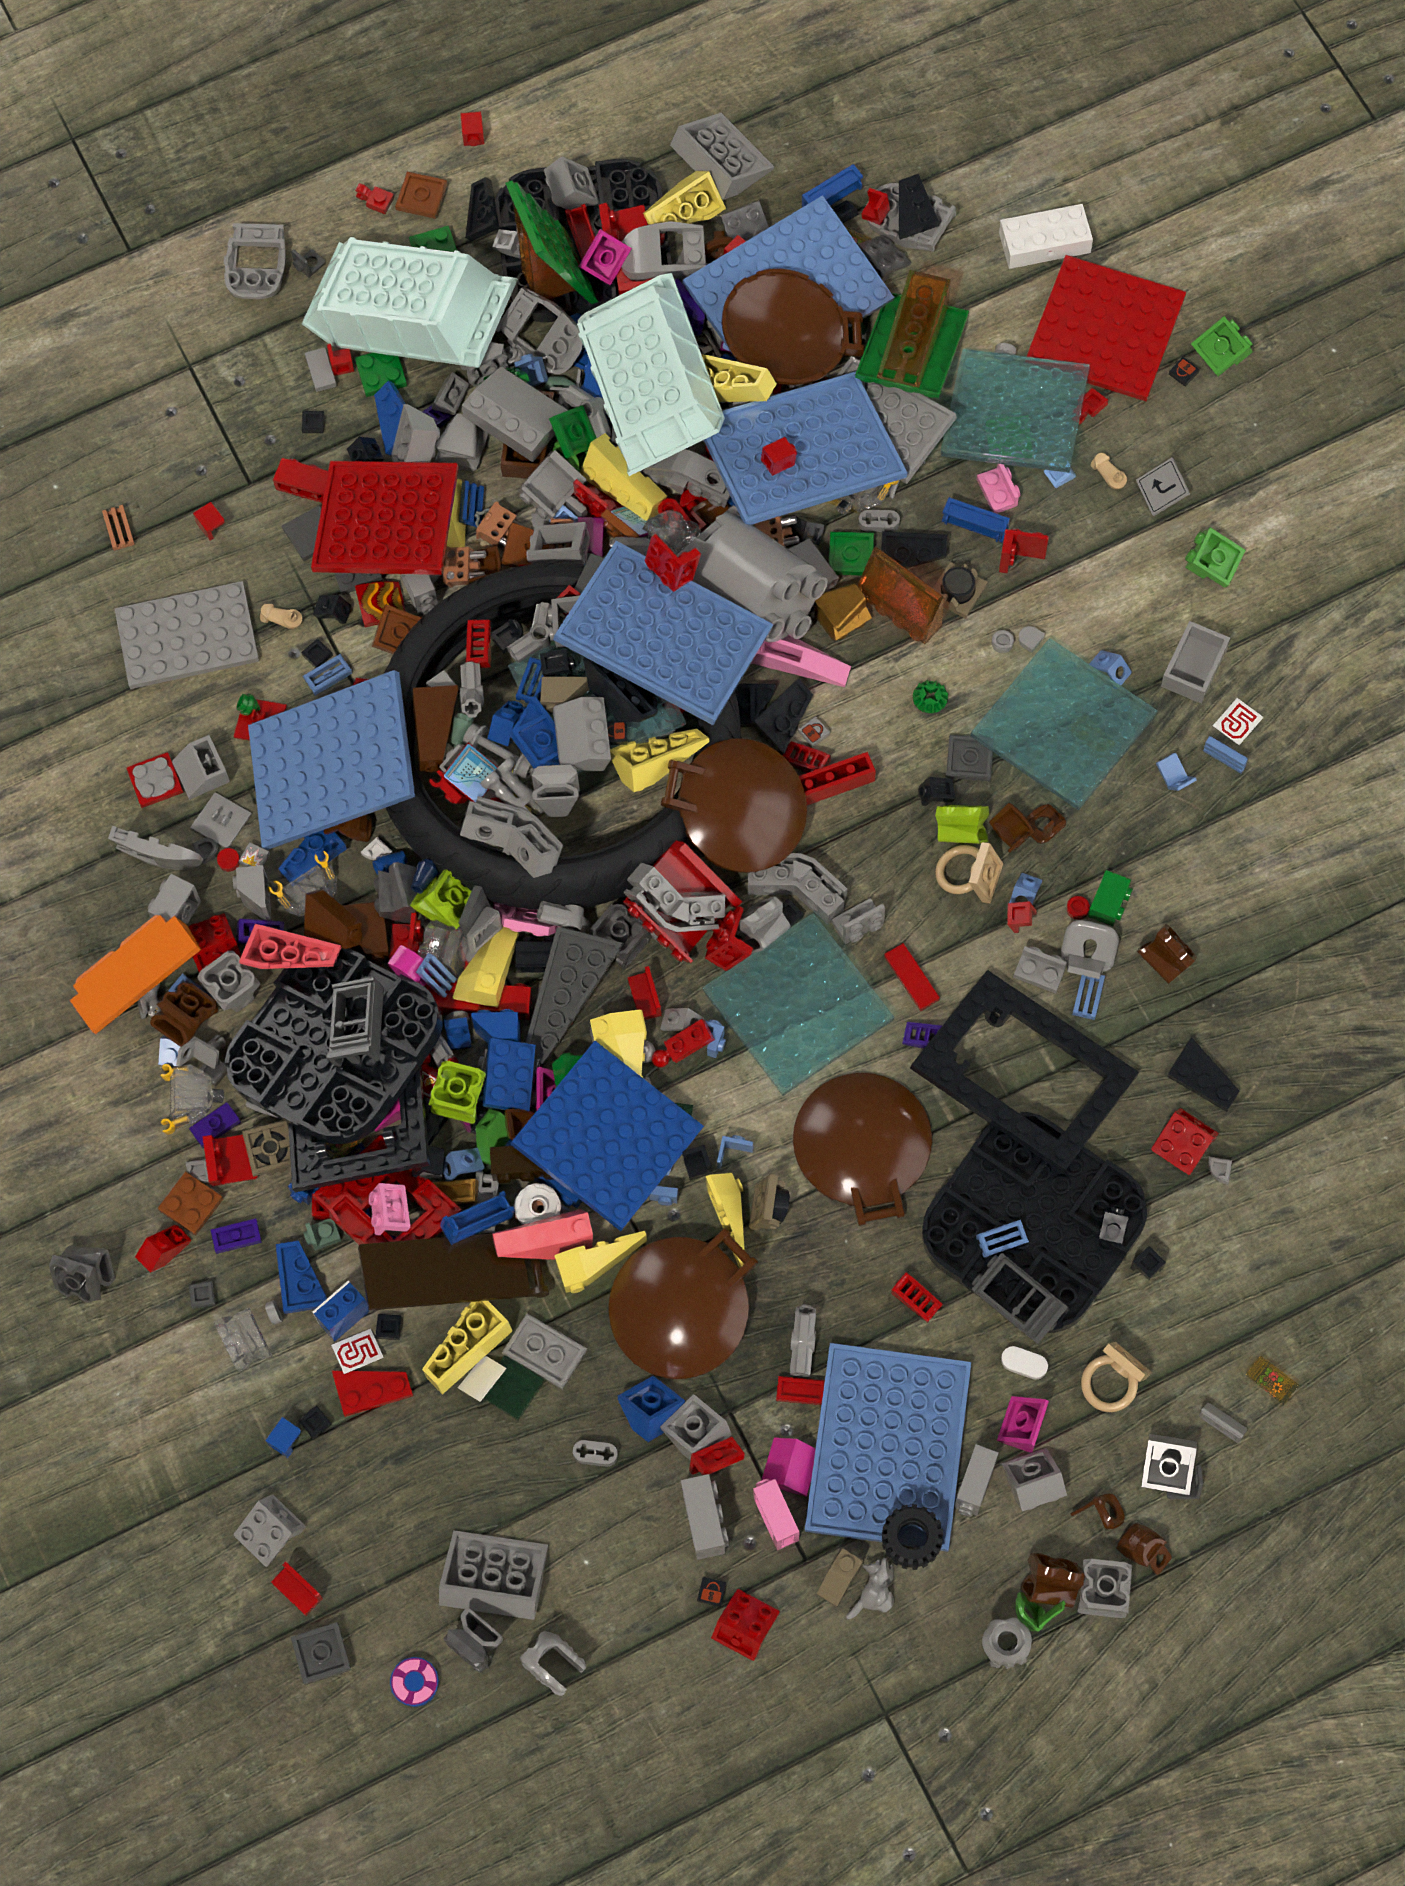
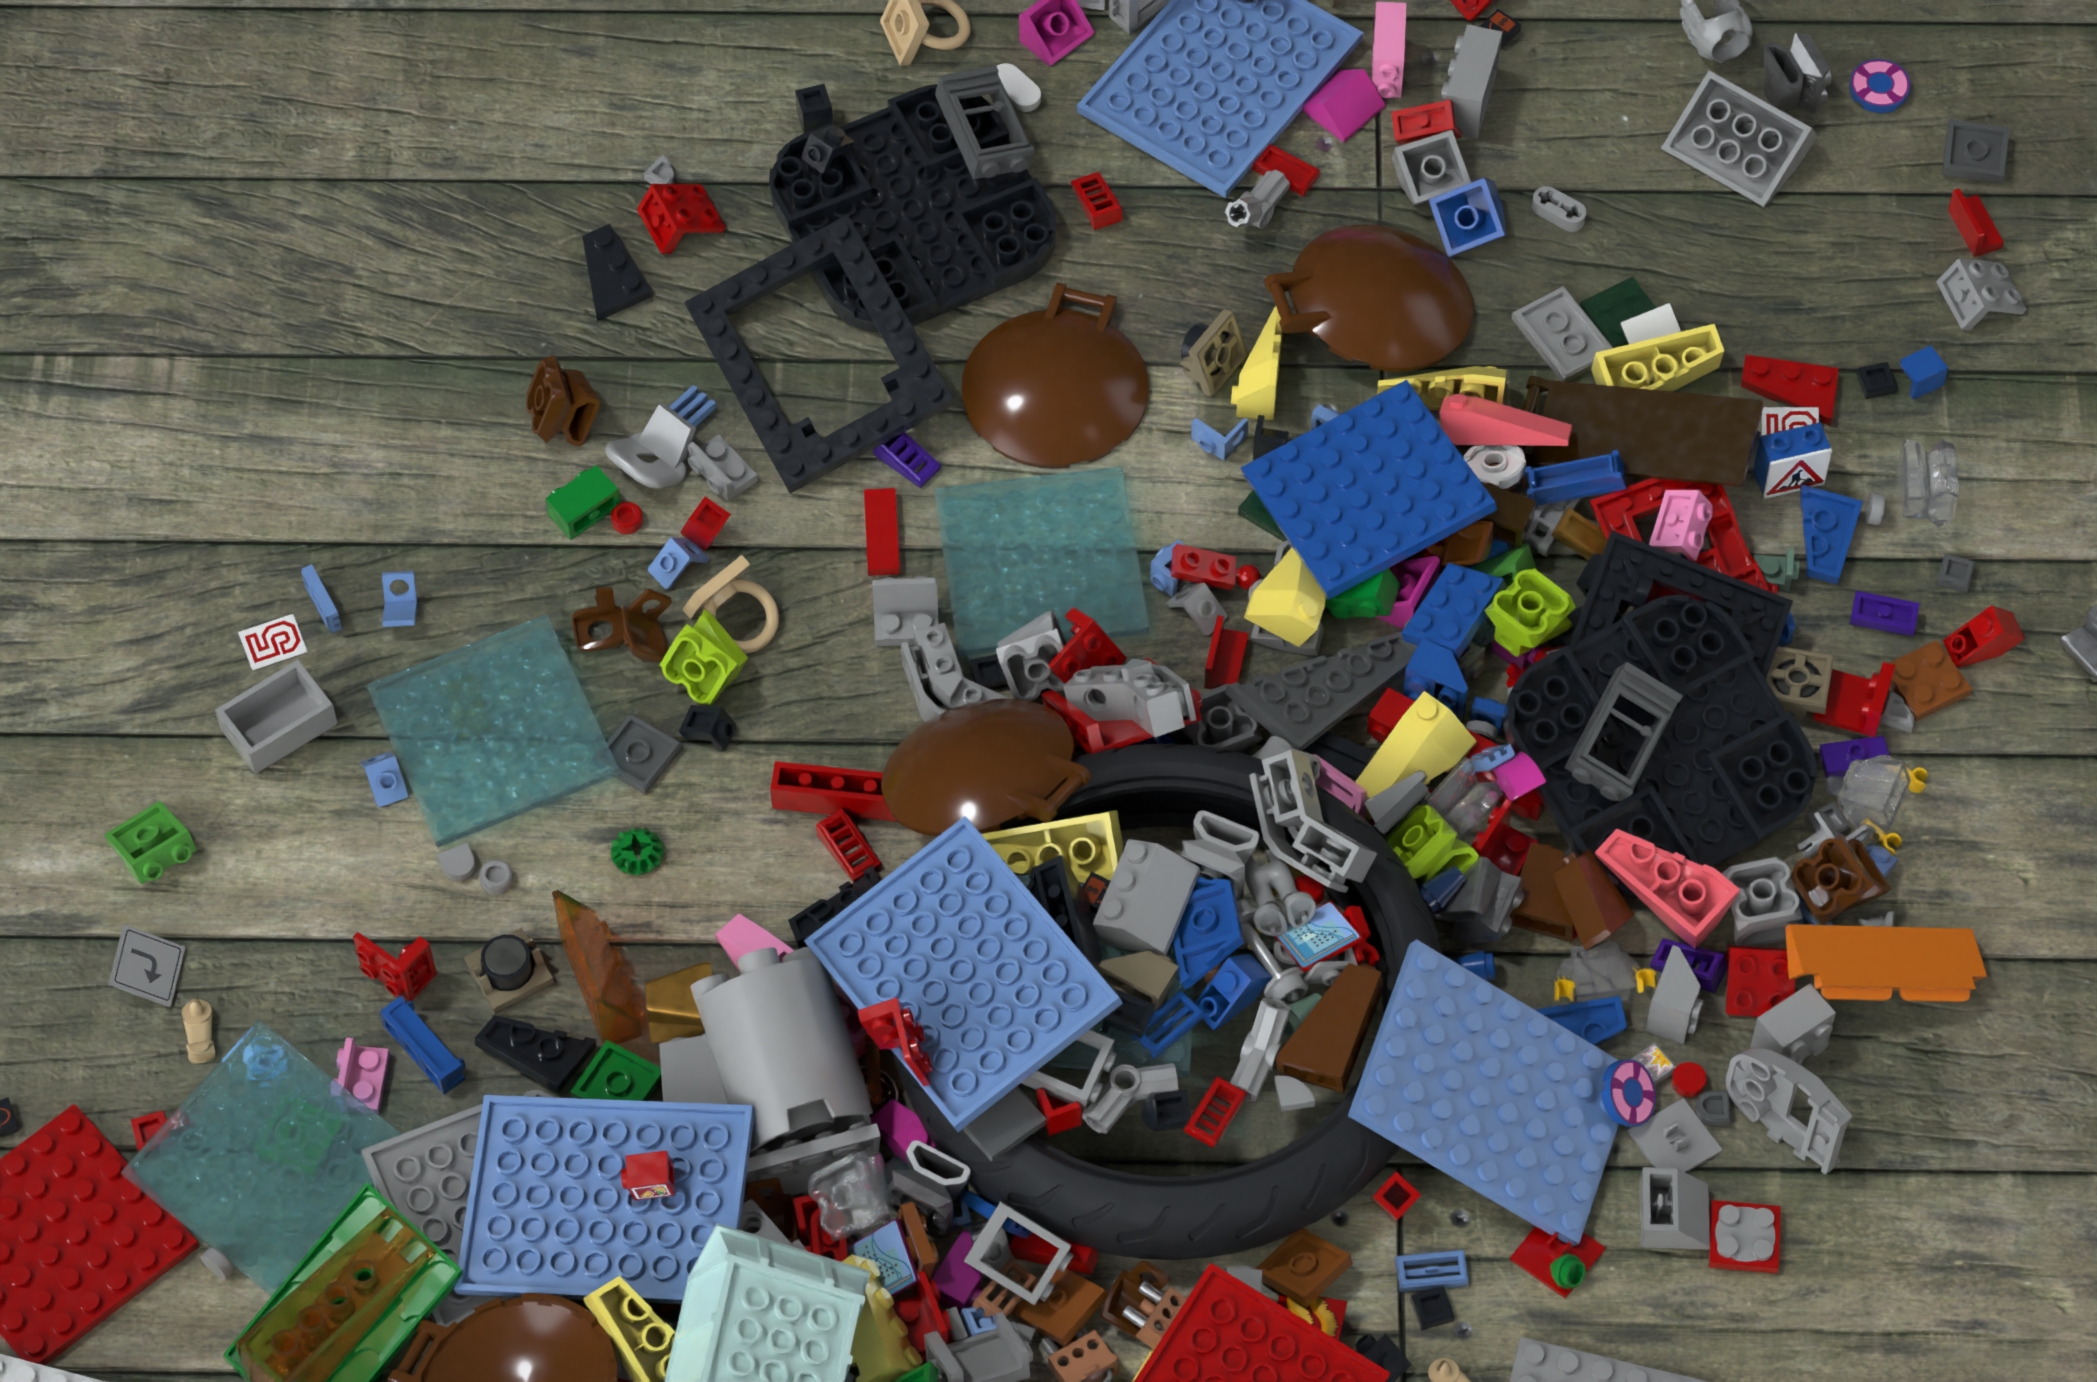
camera: 155 degrees left, 10 degrees down
medium blue bracket [443,1148,484,1181] -> none
tile [798,716,830,748] -> none
medium blue tile [976,1220,1029,1257] -> none
none -> tile [1601,1059,1656,1127]

